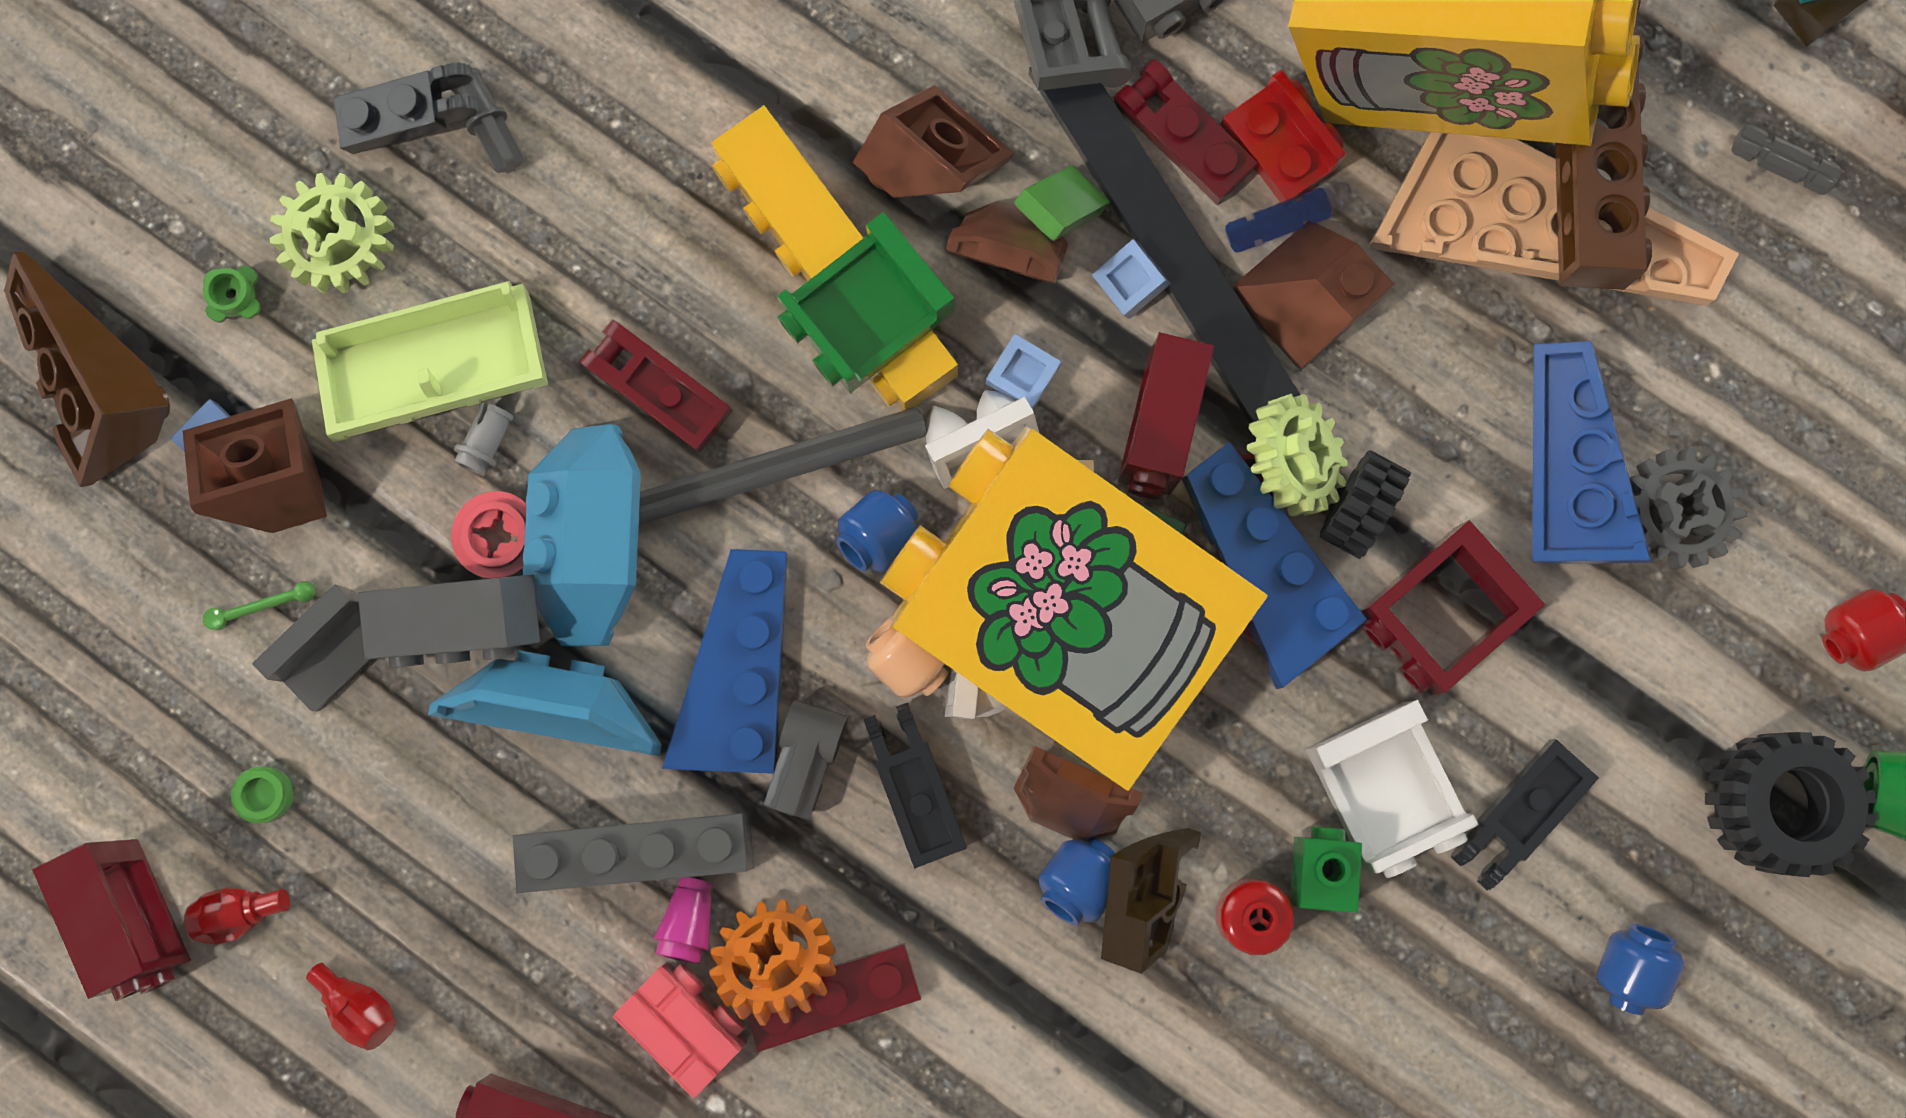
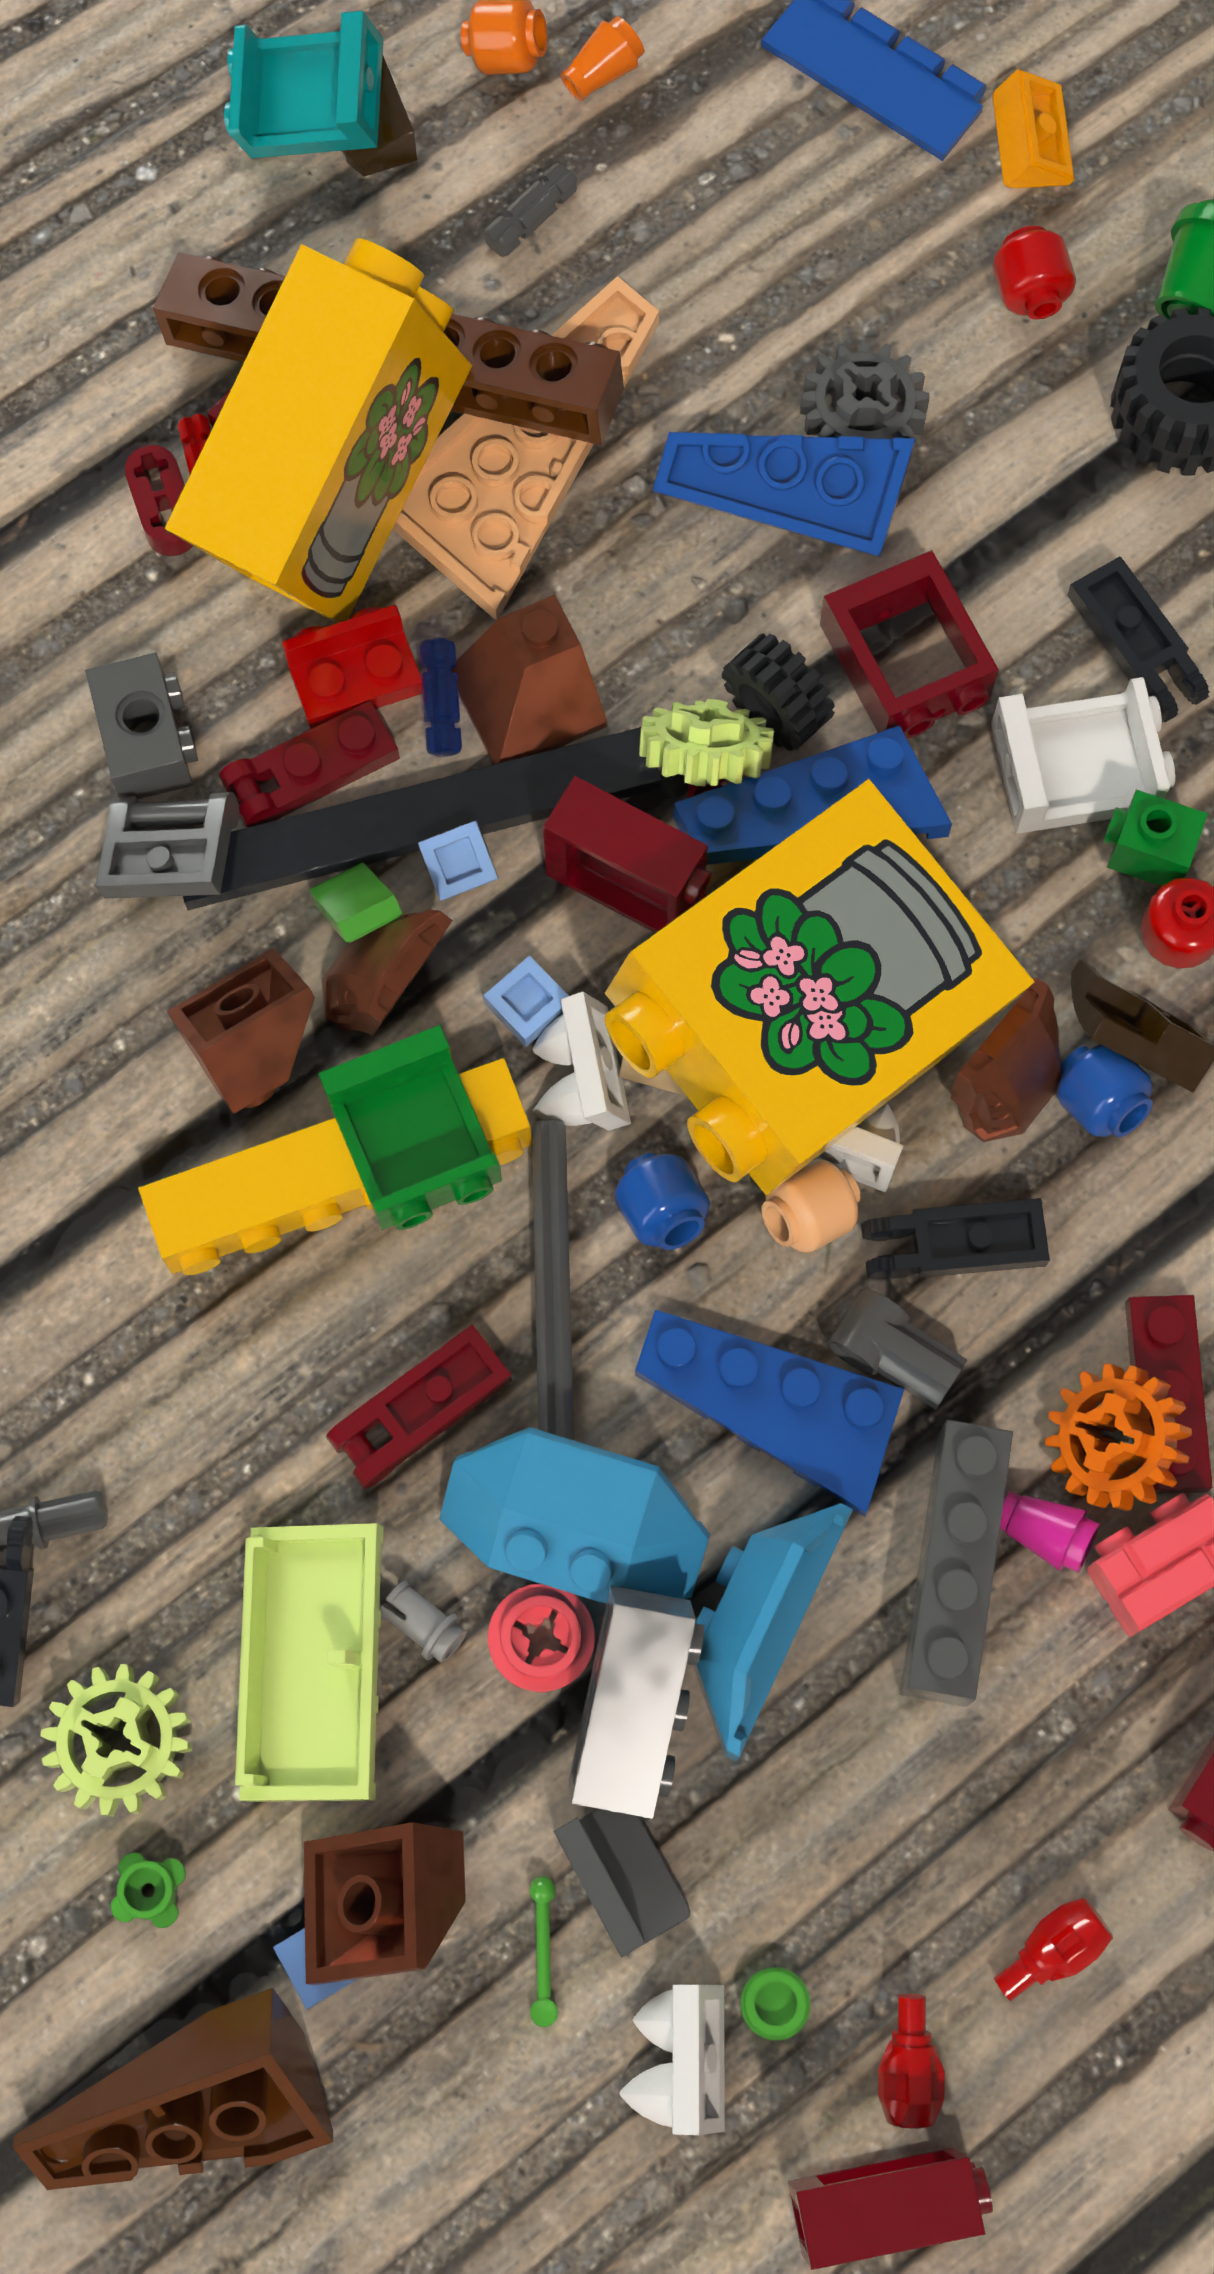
camera: 75 degrees left, 10 degrees down
none -> white tile [619,1984,725,2135]

